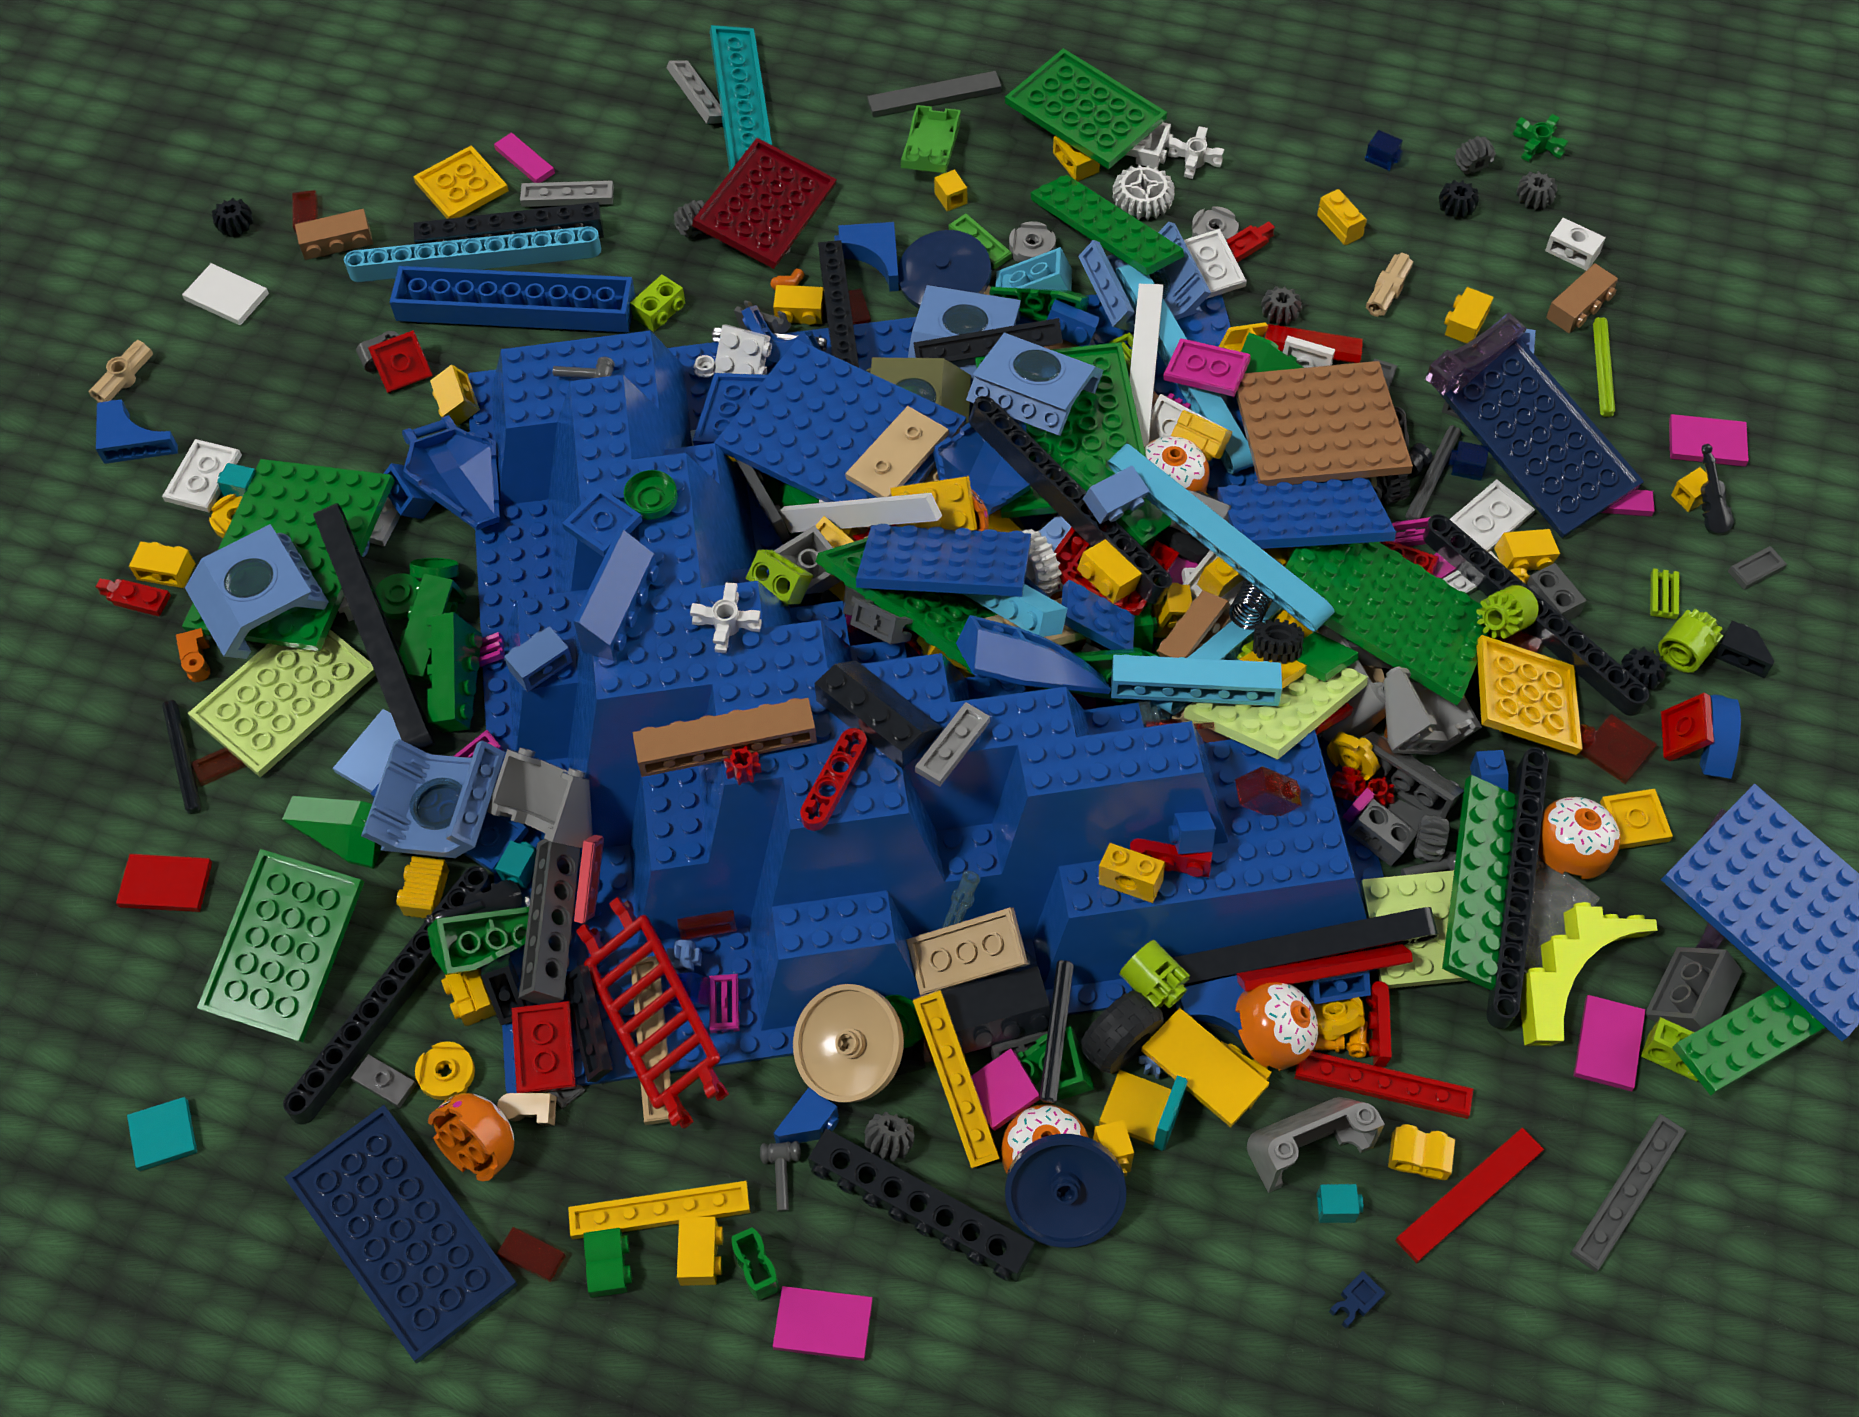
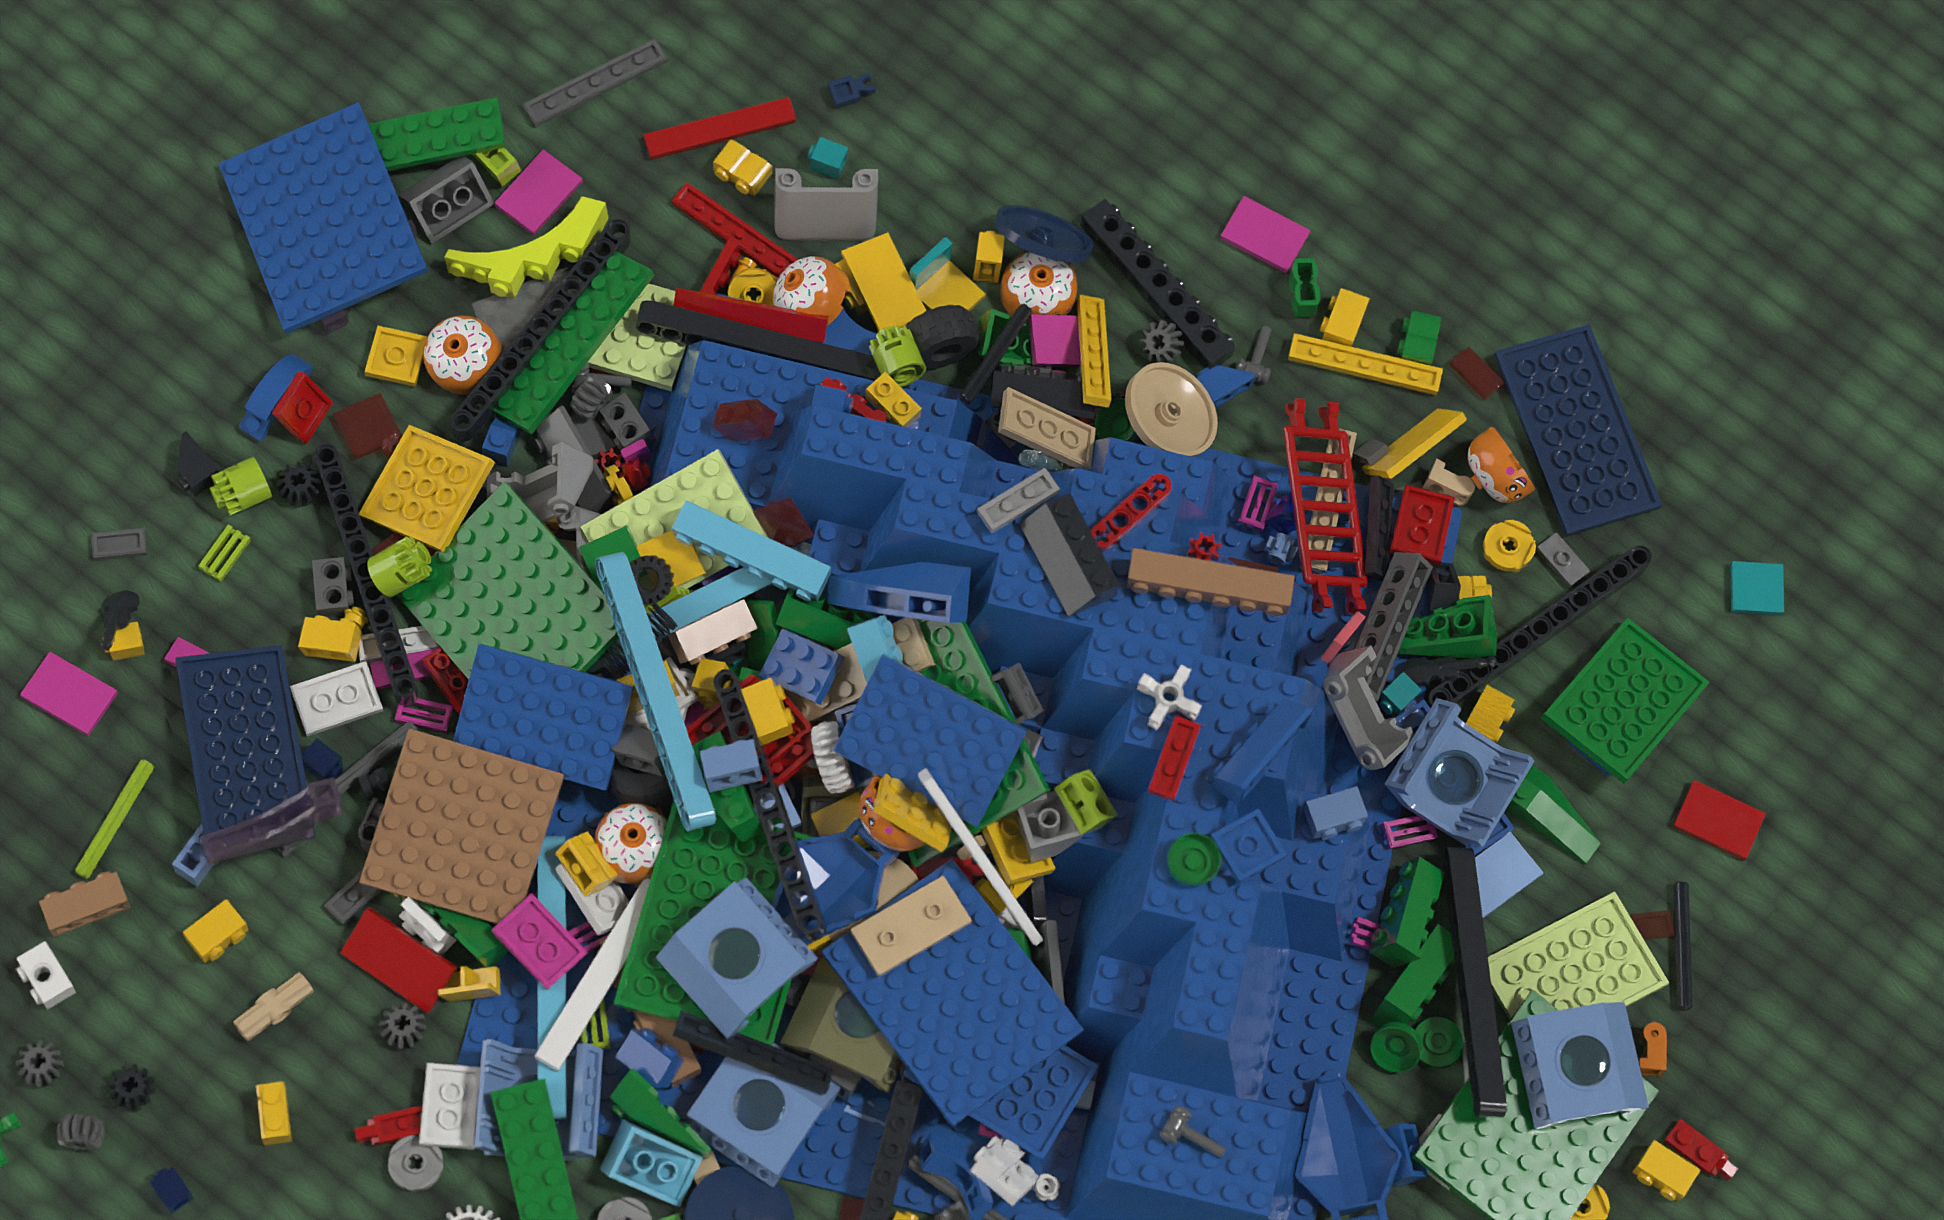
camera: 170 degrees left, 10 degrees up
none -> red plate [1148,715,1201,802]
none -> dark grey tile [1353,438,1389,466]
none -> yellow tile [1362,409,1467,479]

